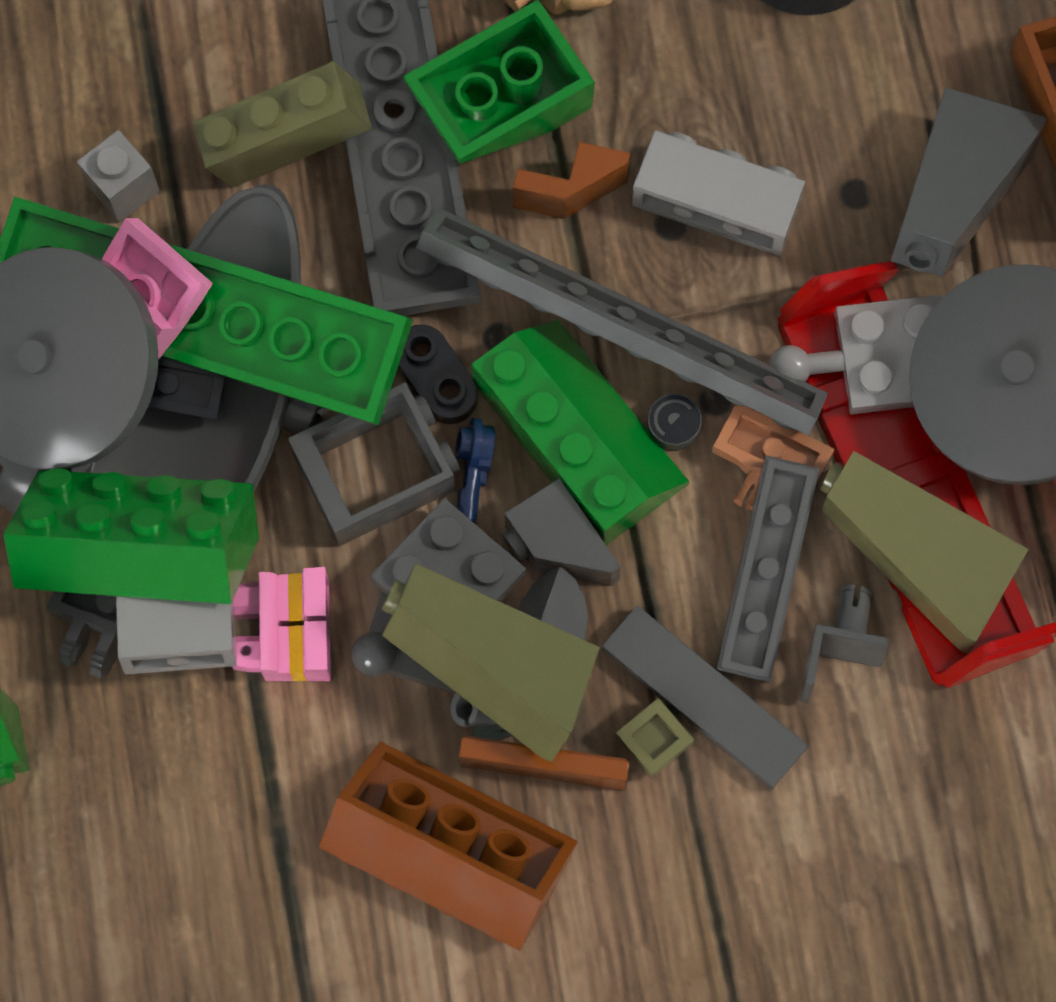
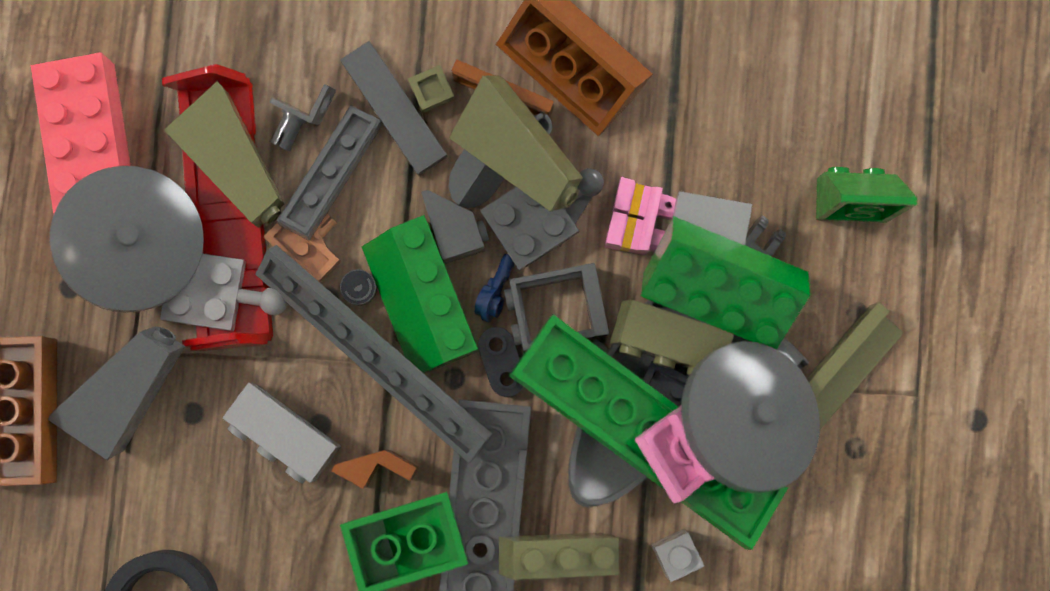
camera: 165 degrees left, 10 degrees up
none -> olive brick [610,299,734,375]

